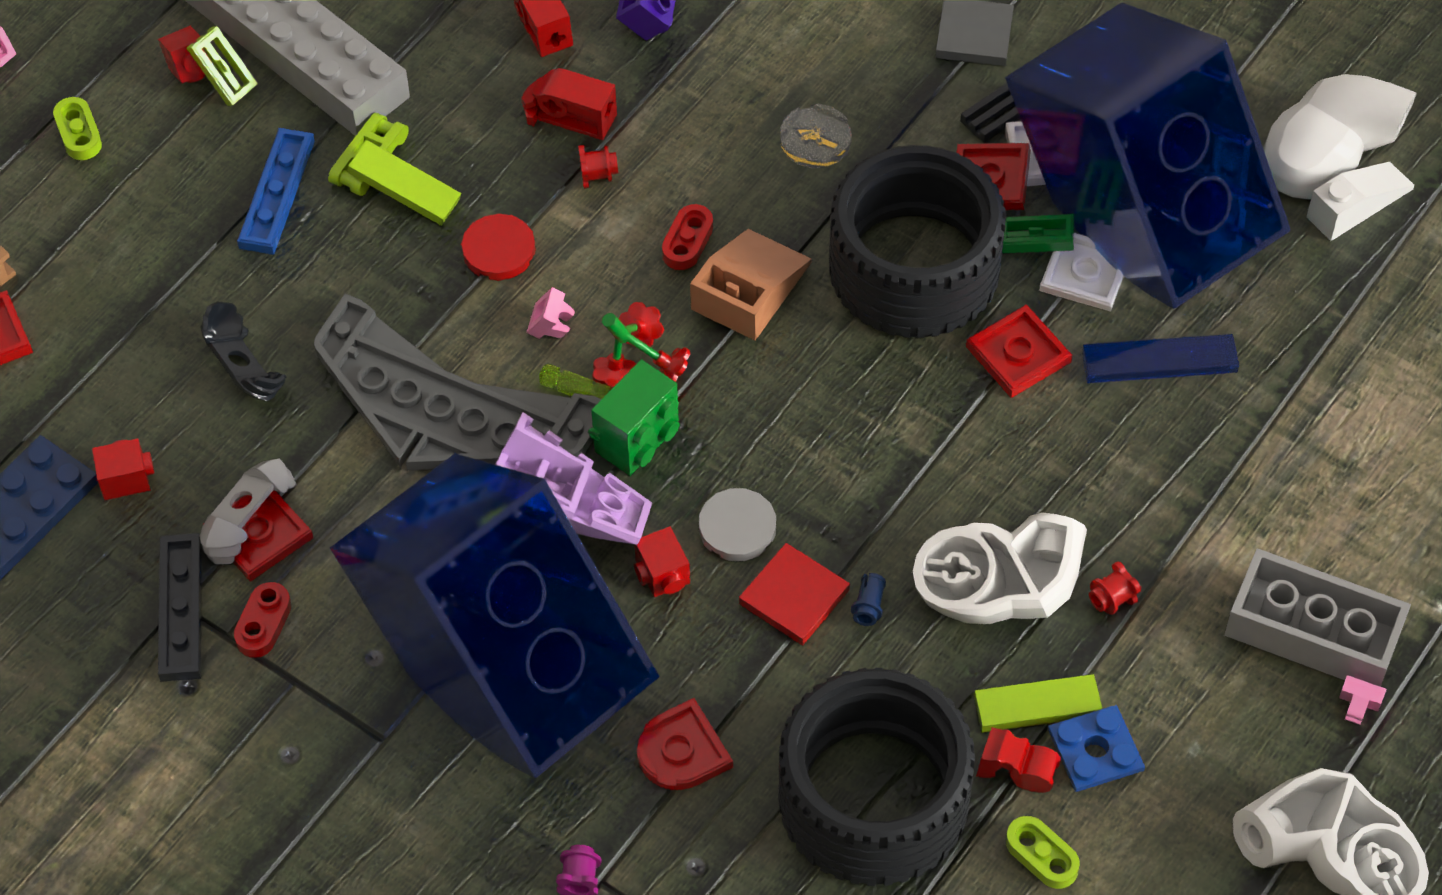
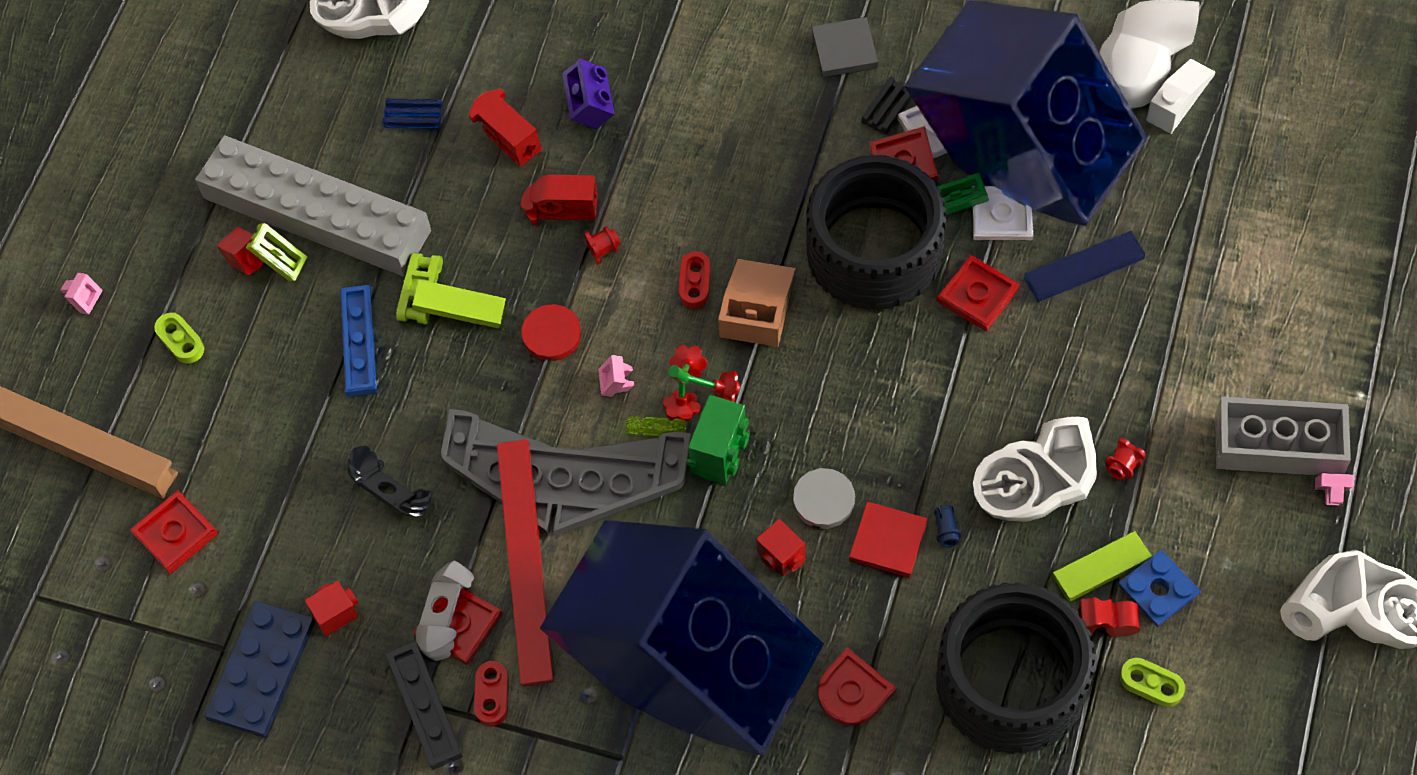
camera: 15 degrees left, 5 degrees up
lavender wedge [480,412,652,545] -> none
clear tile [780,104,852,168] -> none
none -> red tile [497,439,554,687]

